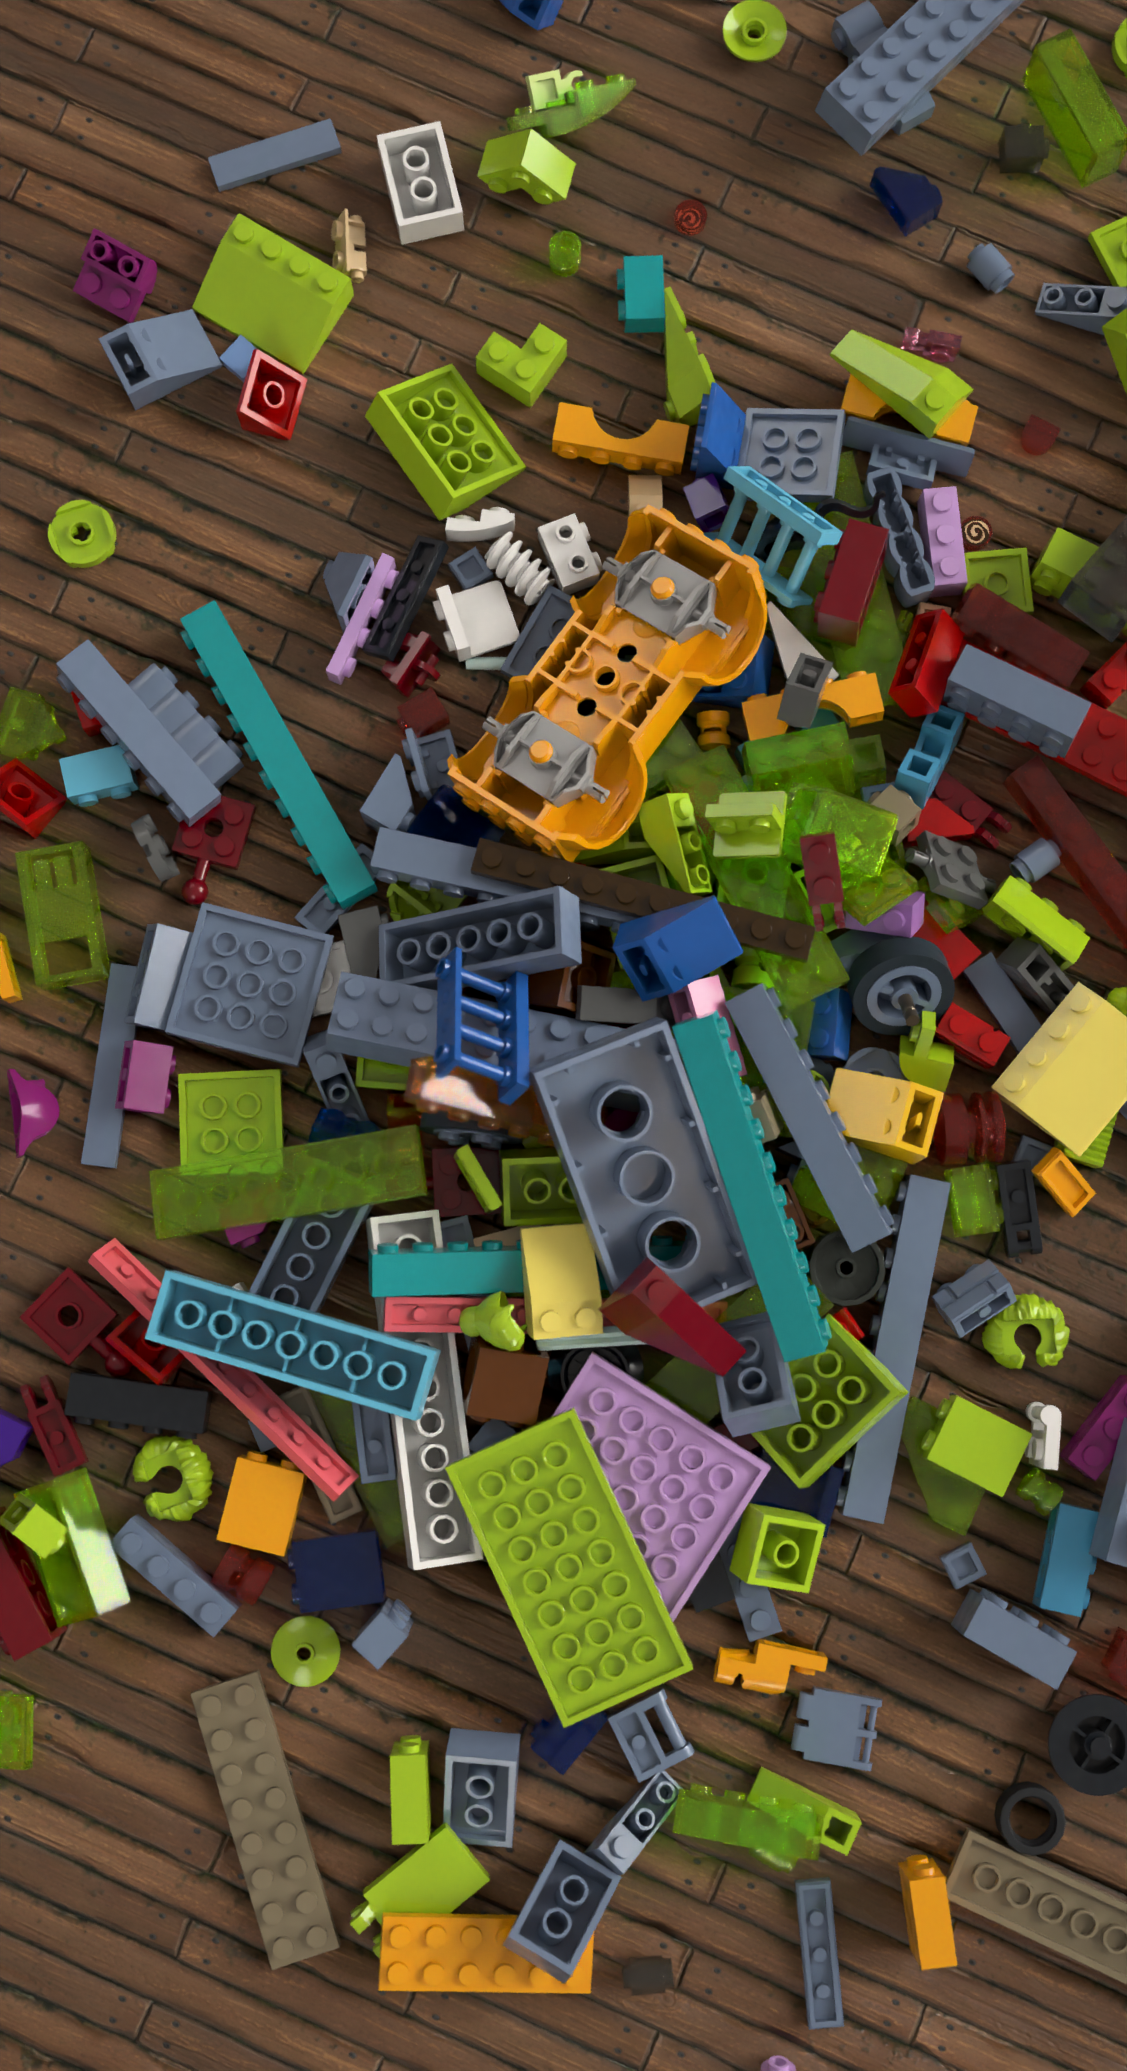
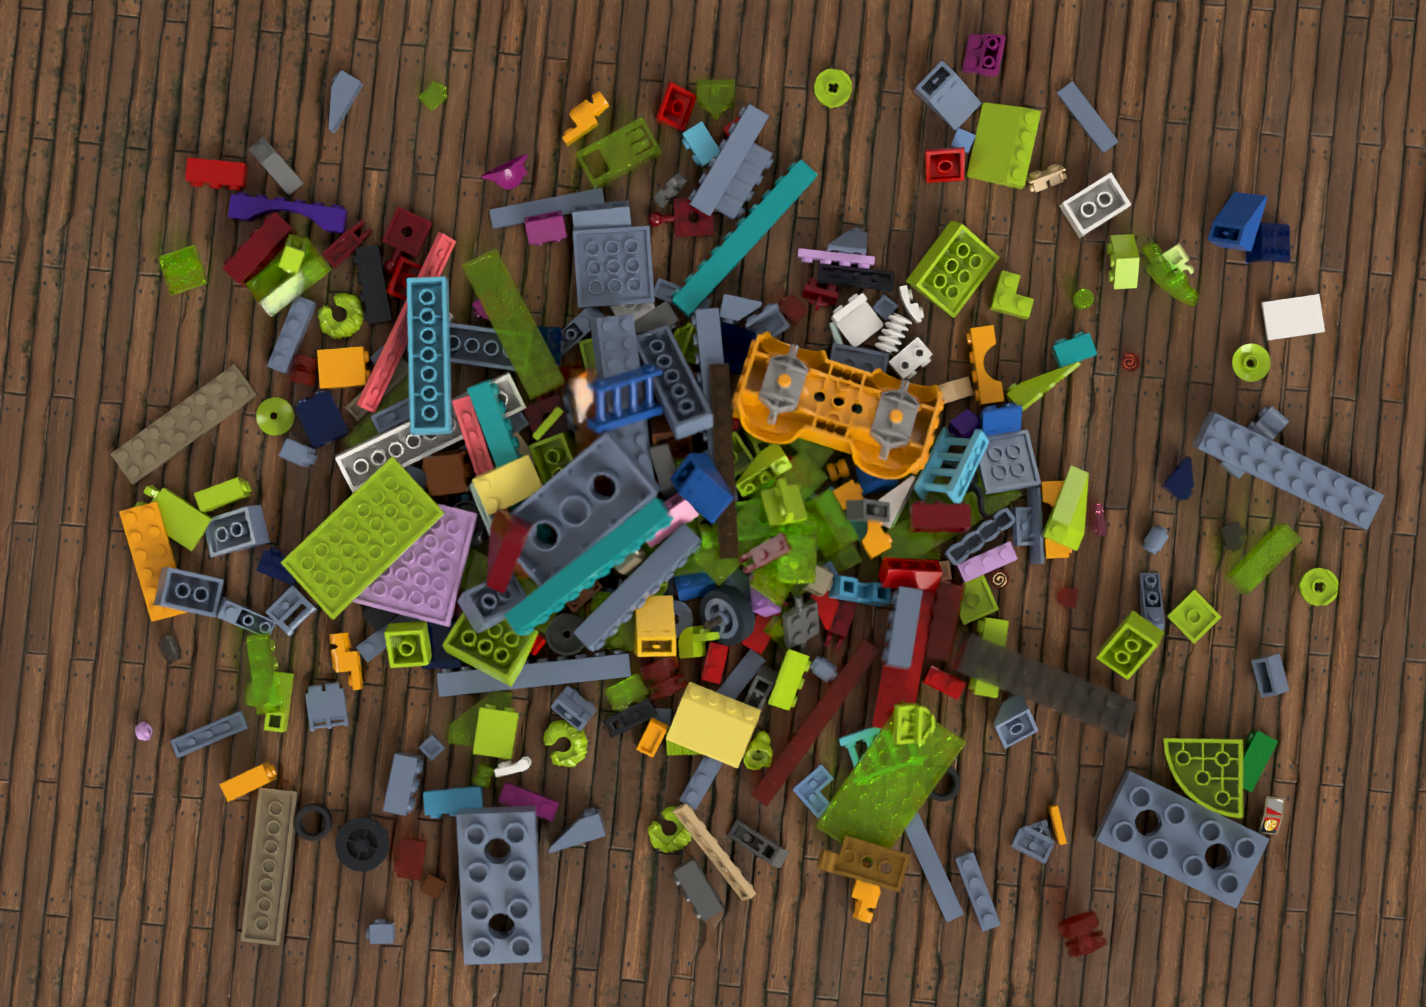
camera: 75 degrees right, 5 degrees up
lime plate [178,1069,285,1177] -> none
lime piece [459,1291,527,1351] -> none

